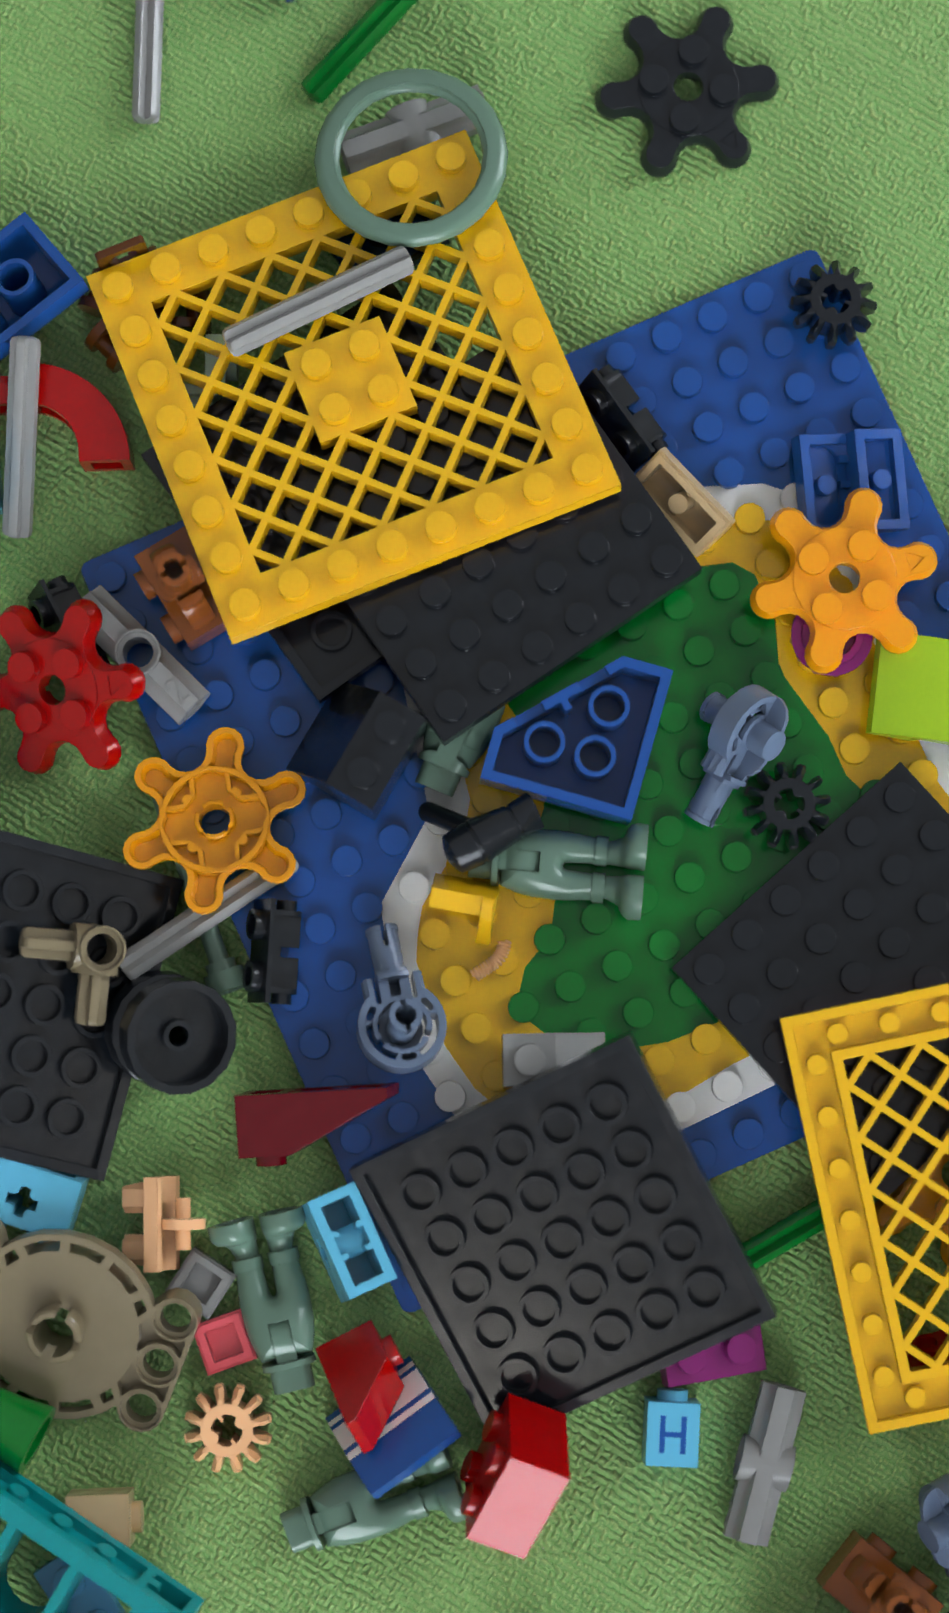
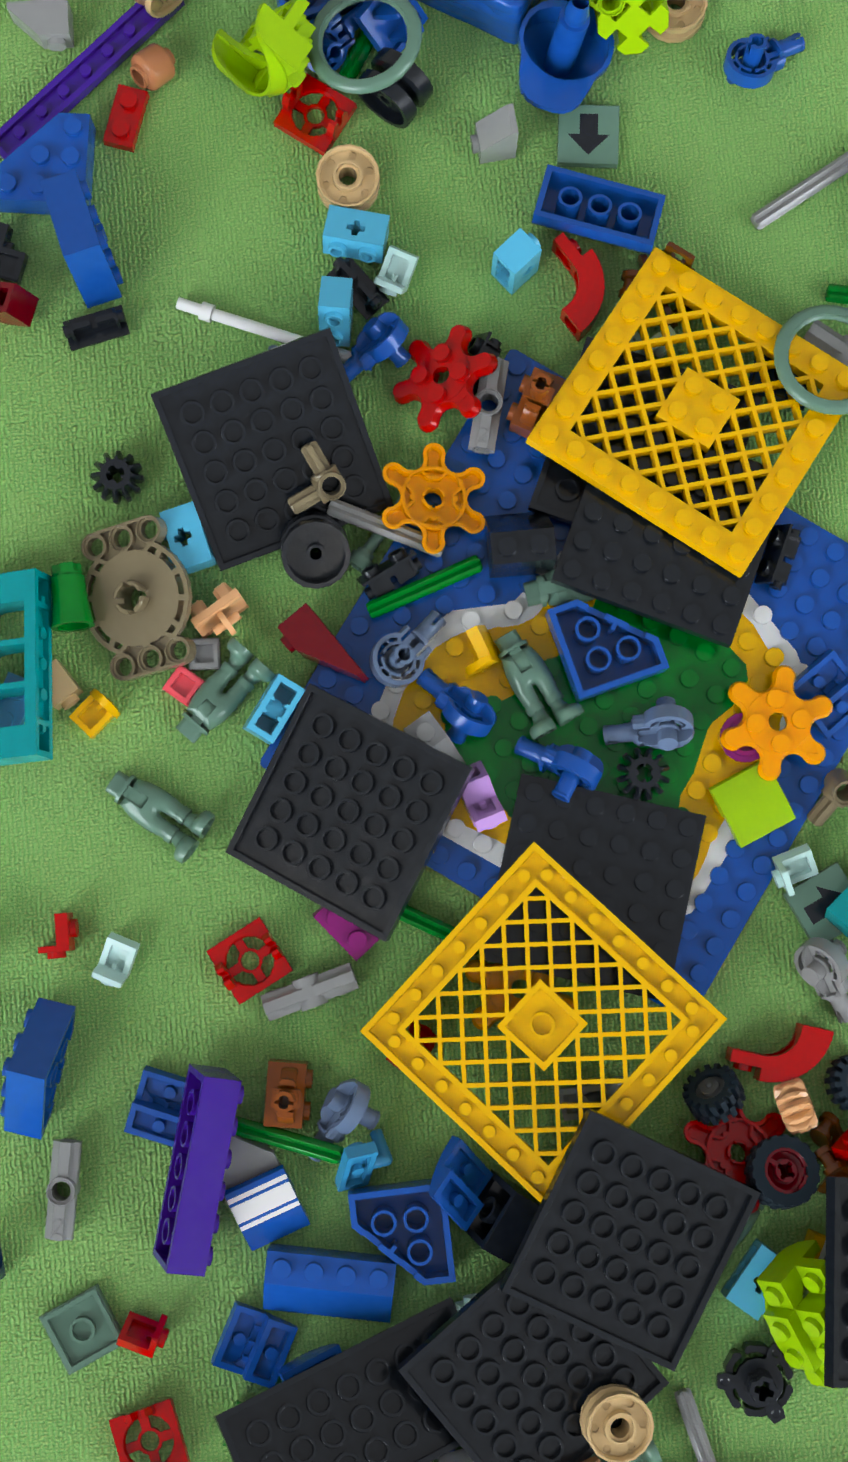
camera: 60 degrees right, 0 degrees up
light grey axle [2,335,41,539] -> none
light nougat gear [184,1382,273,1473] -> none
light grey axle [222,246,414,356] -> none
red slope [315,1320,405,1454] -> none
blue slope [325,1356,462,1499] -> none
black piece [418,792,544,873] -> none
red brick [460,1393,570,1560] -> none
light nougat leg [470,939,512,981] -> none
tan brick [636,447,736,558] -> none
medium azure brick [642,1387,701,1468] -> none
none -> yellow tile [69,688,121,739]
none -> red piece [206,917,293,1005]
none -> green axle [366,555,483,618]
none -> blue pin [416,668,497,745]
none -> lavender brick [461,760,508,832]
none -> blue pin [514,735,604,803]

